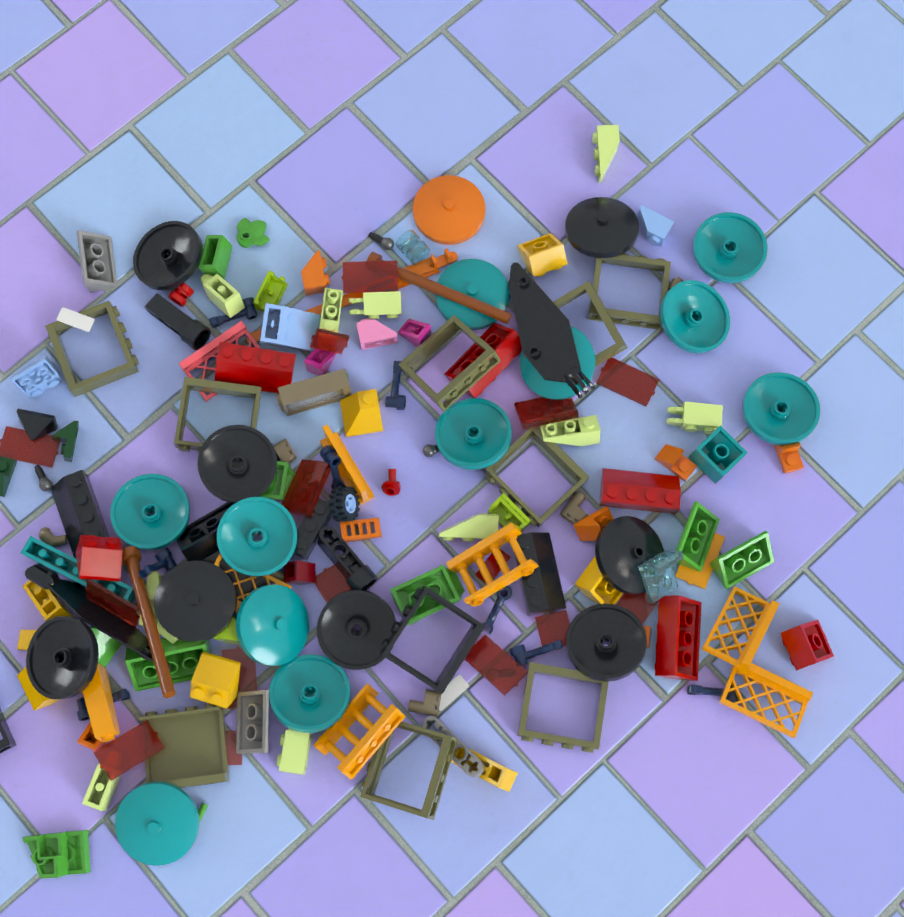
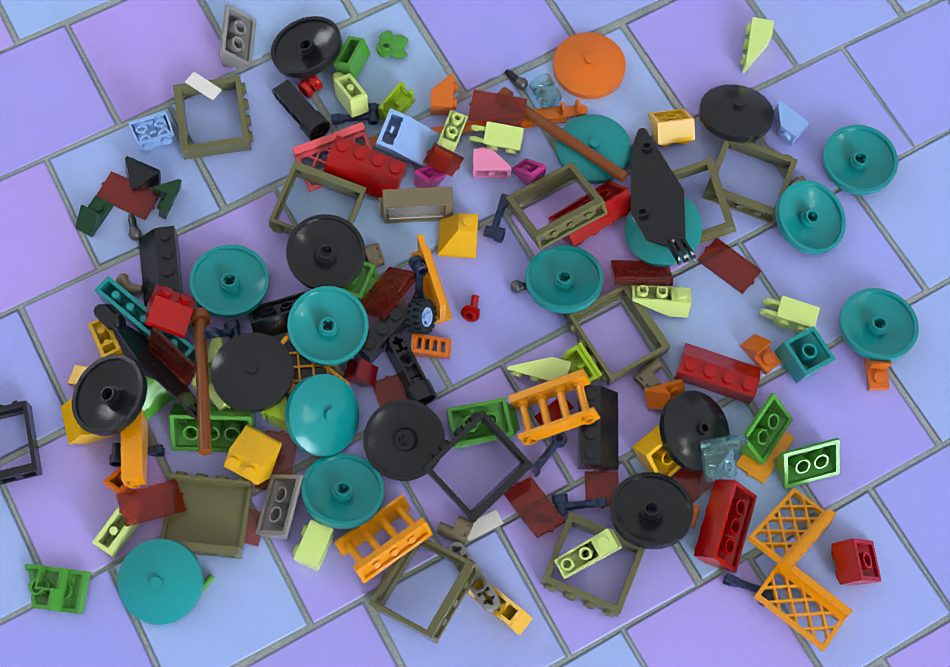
camera: 10 degrees right, 5 degrees down
none -> yellowish green slope [554,528,623,579]

